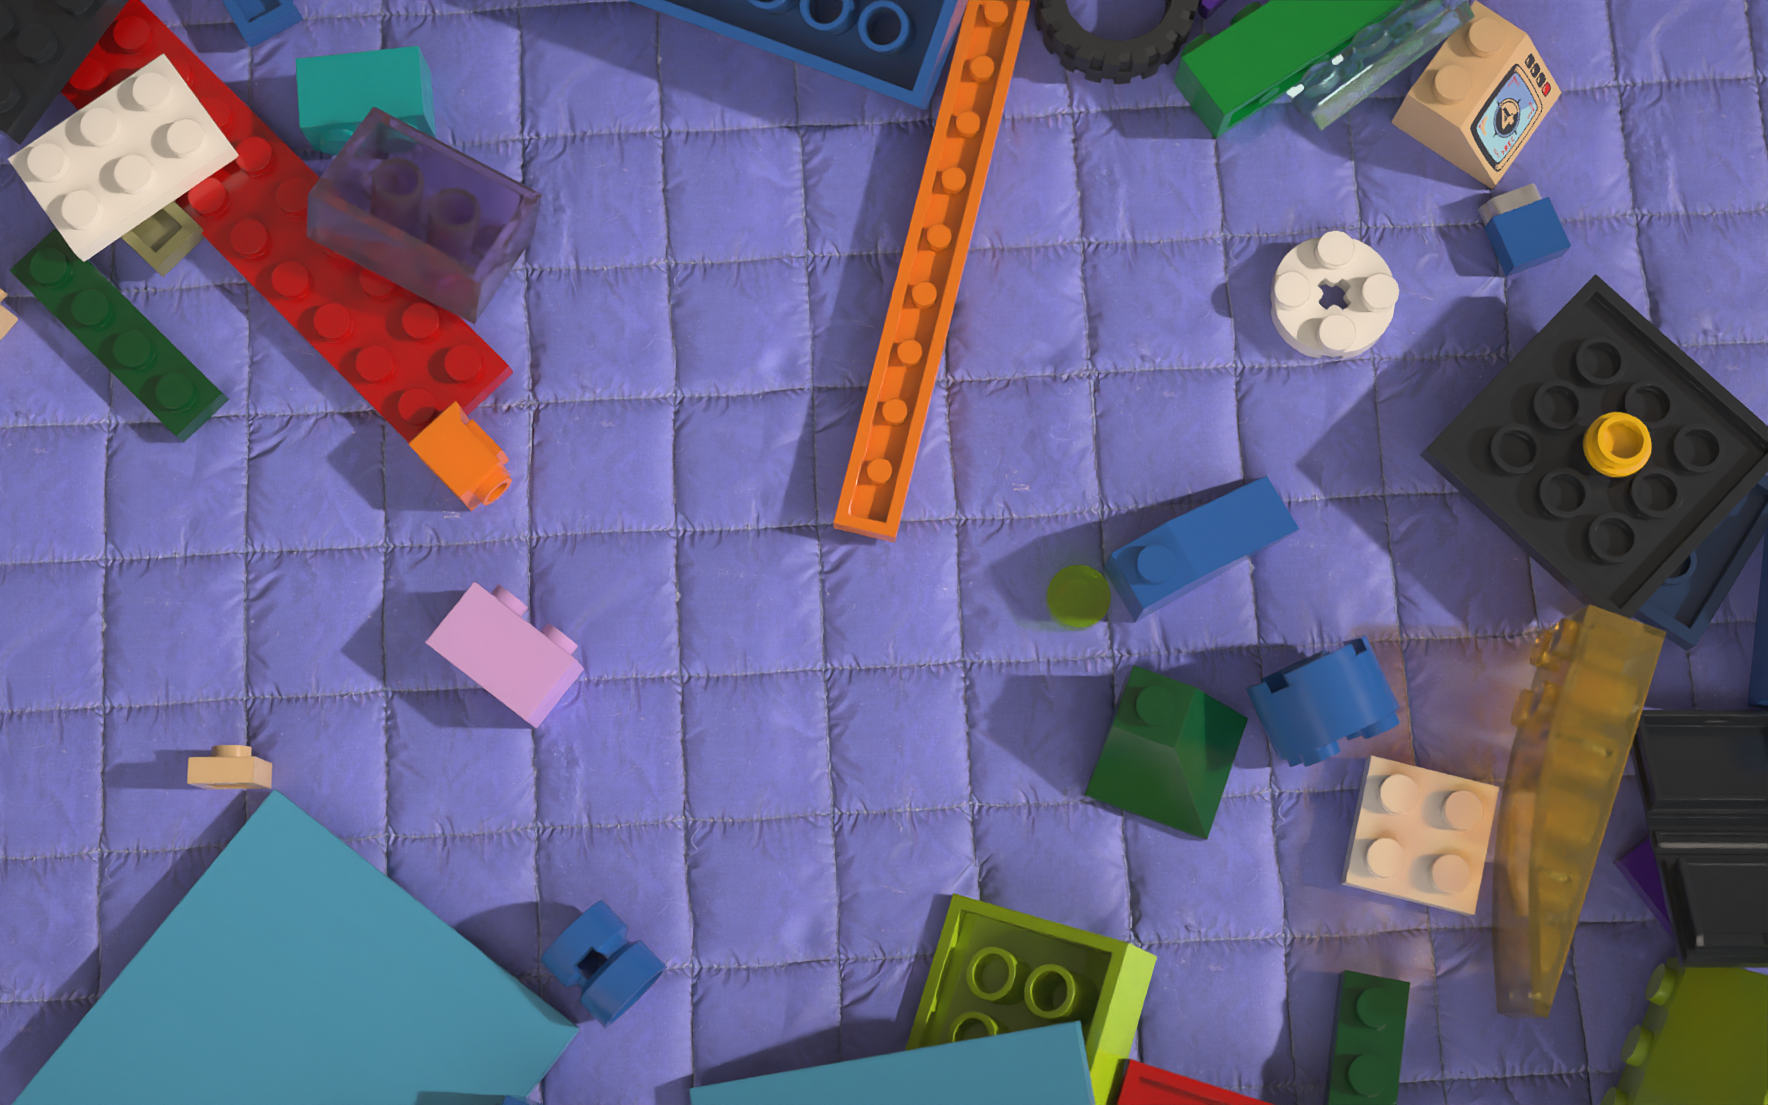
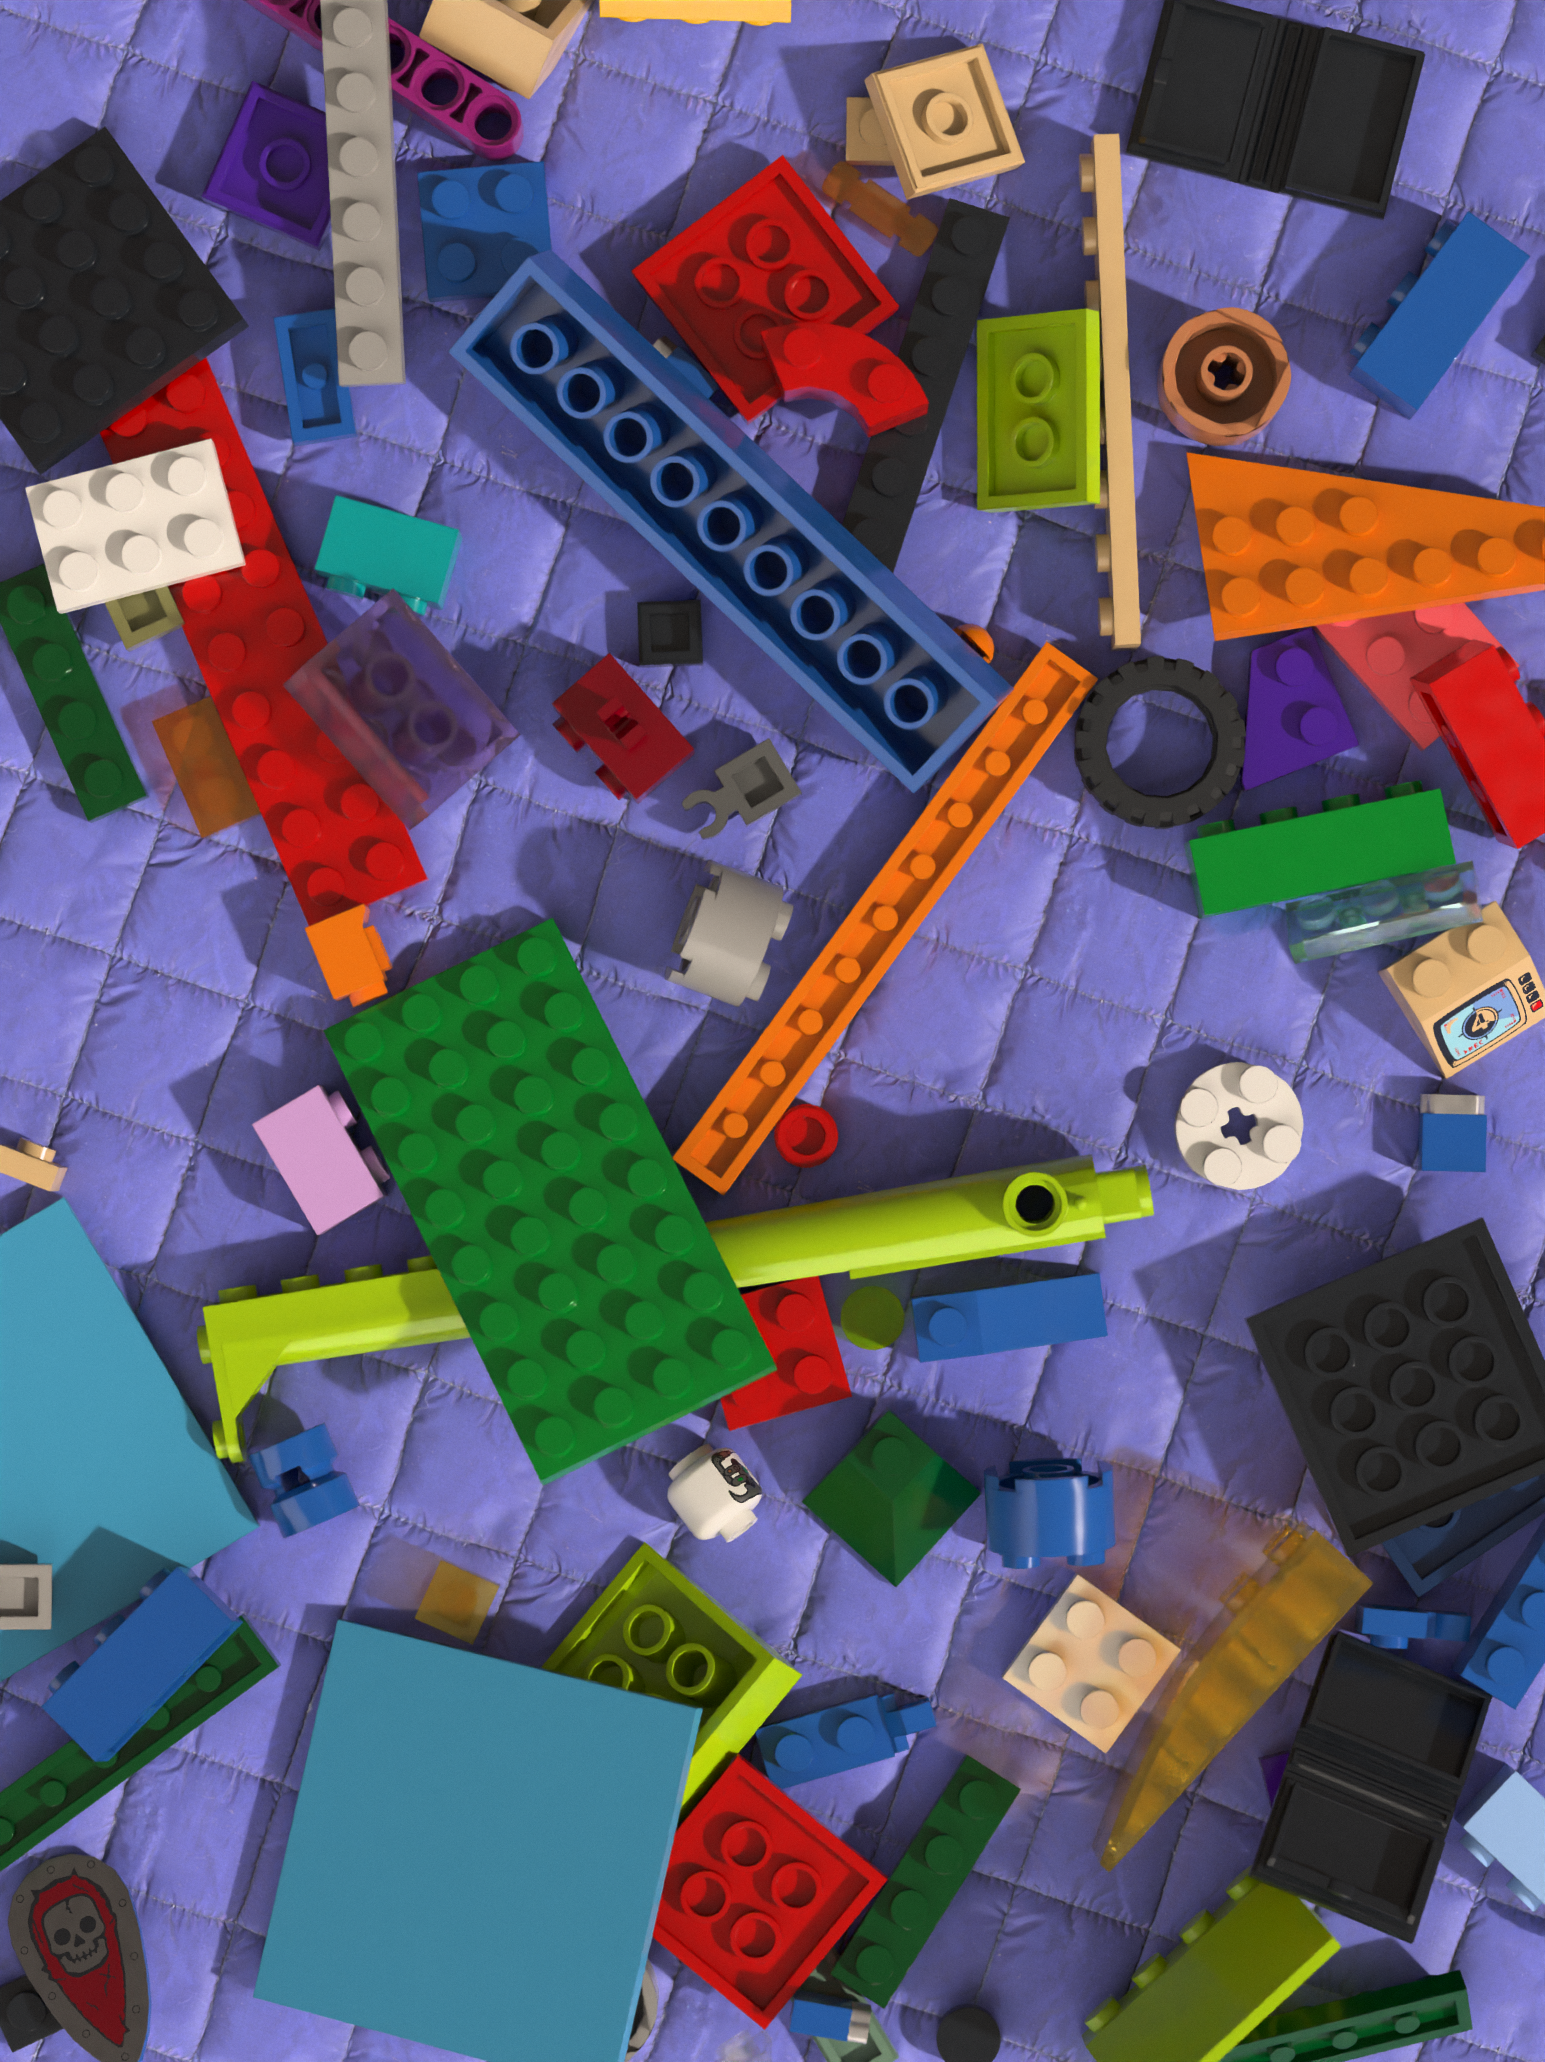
camera: 20 degrees right, 10 degrees up
yellow plate [1583,412,1651,478] -> none
none -> clear orange plate [152,696,261,840]
none -> lime piece [197,1154,1154,1463]
none -> green plate [323,918,778,1486]
none -> clear yellow plate [414,1558,501,1645]
none -> dark red brick [552,653,695,804]
none -> black tile [637,600,703,668]
none -> light grey brick [665,860,793,1007]
none -> white head [667,1444,762,1542]
none -> dark grey plate [682,738,802,840]
none -> red plate [720,1276,852,1431]
none -> blue hinge [755,1692,937,1789]
none -> red tile [774,1104,838,1168]
none -> blue plate [1354,1603,1472,1649]

